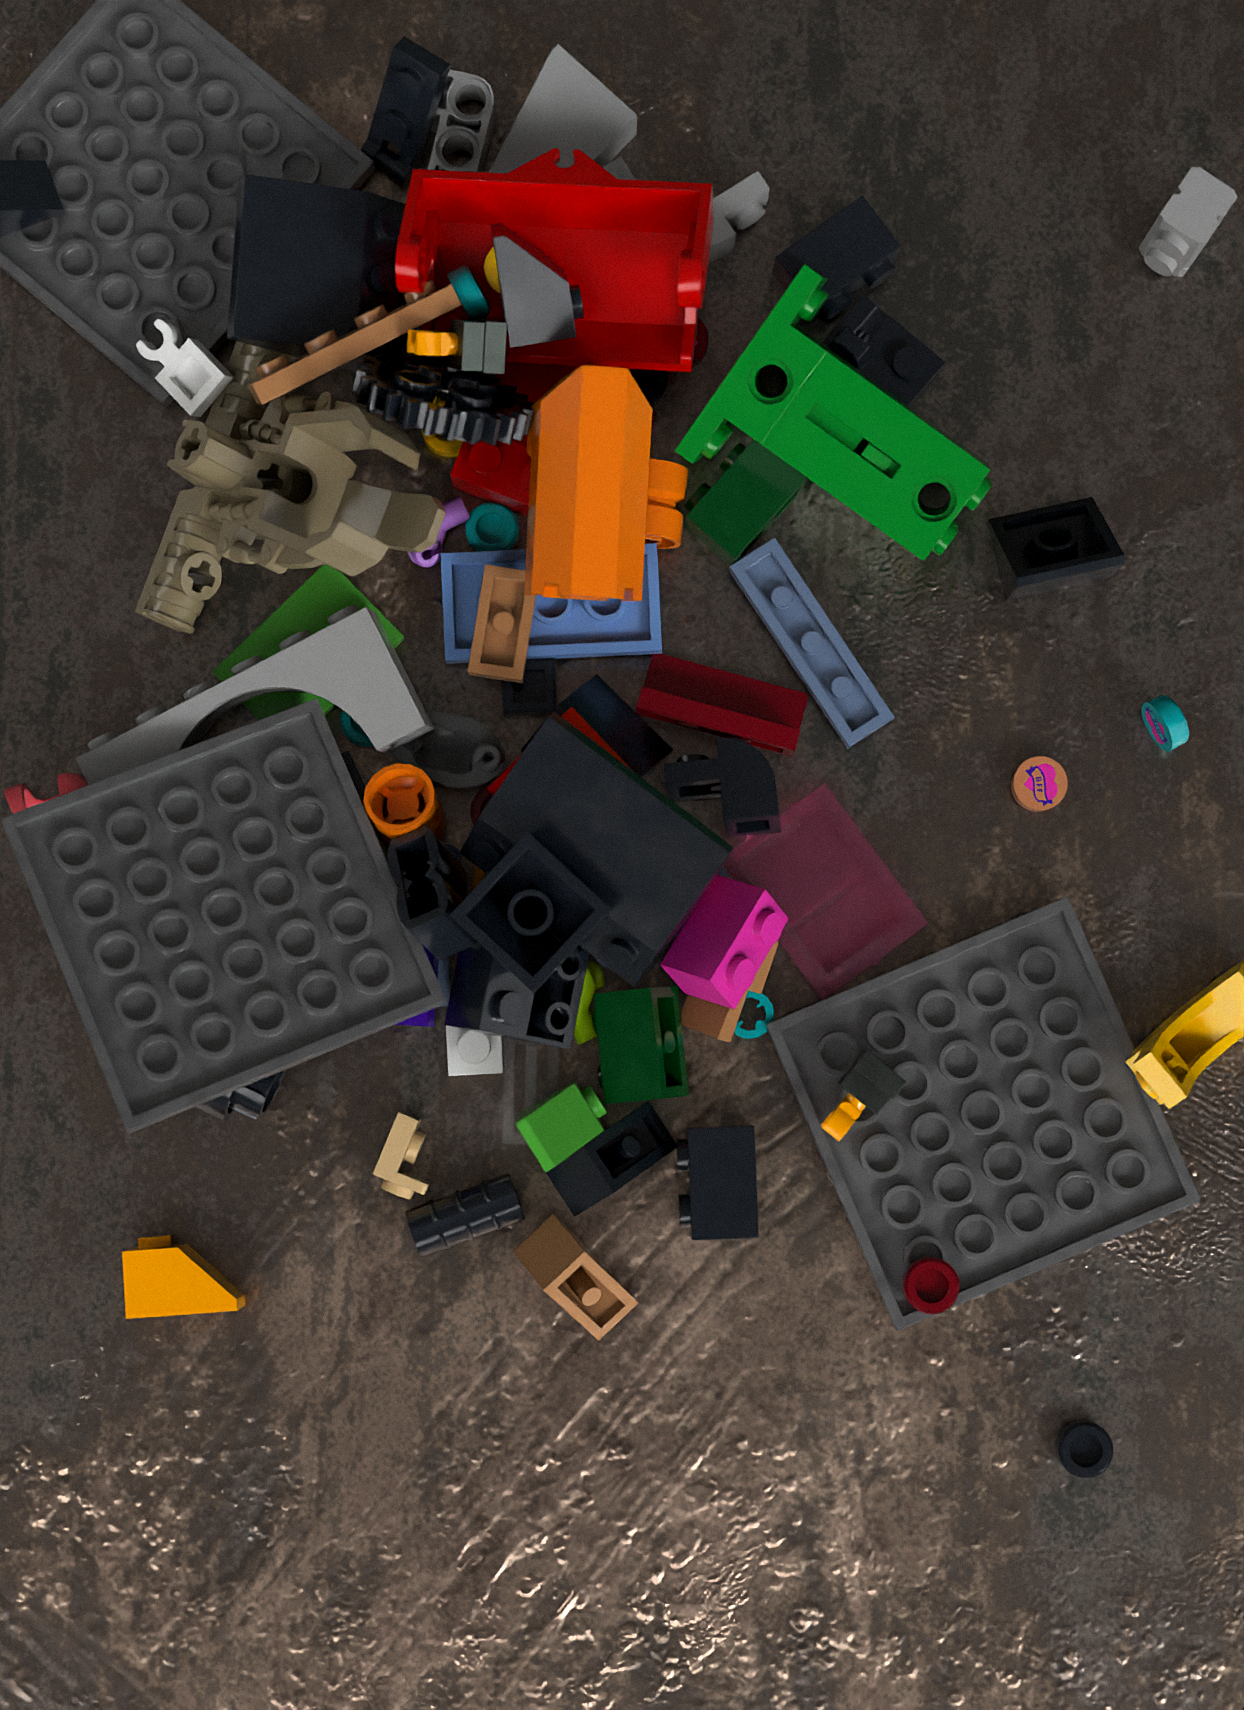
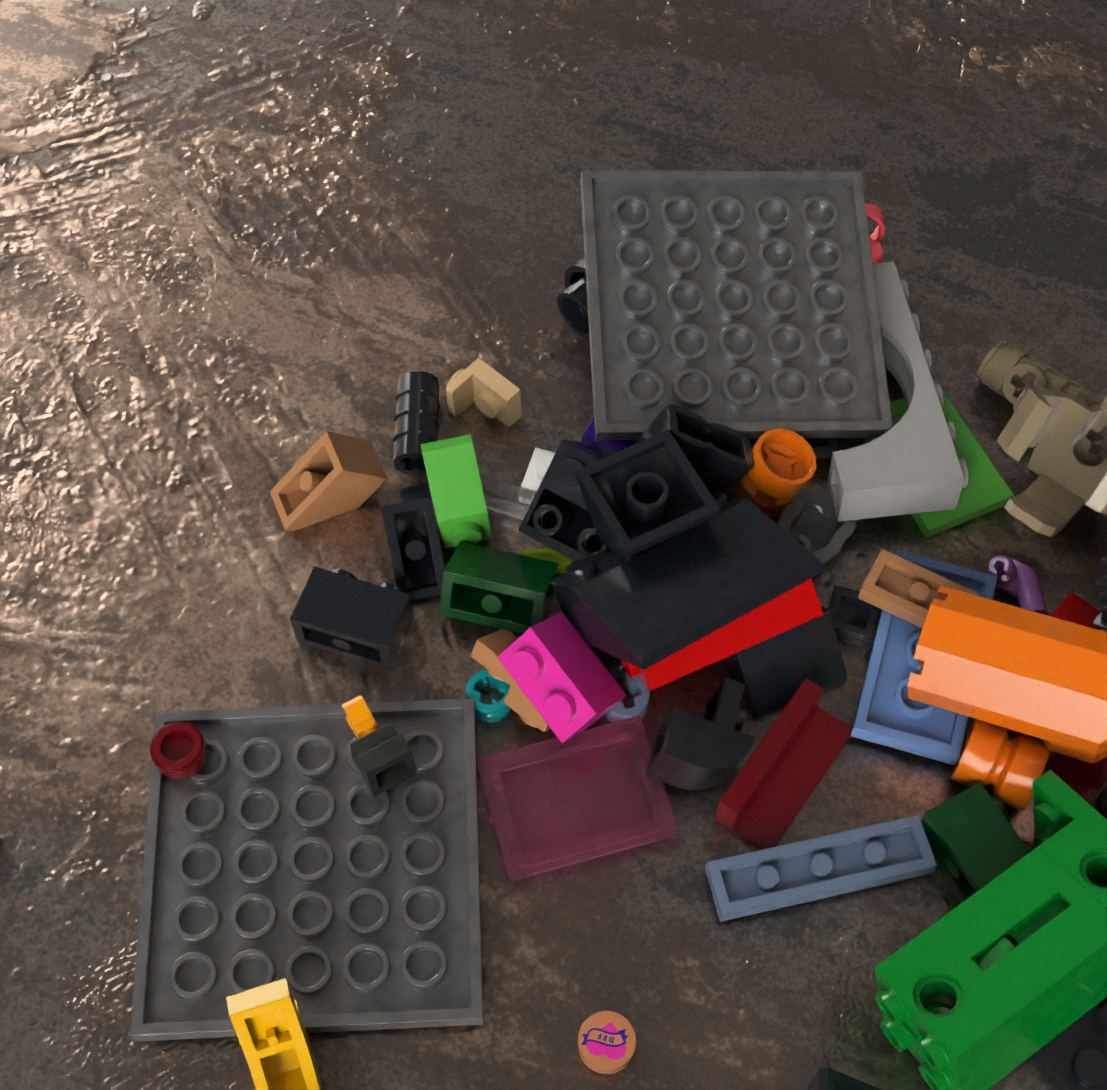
camera: 110 degrees right, 25 degrees down
light orange slope [122,1235,245,1319] -> none

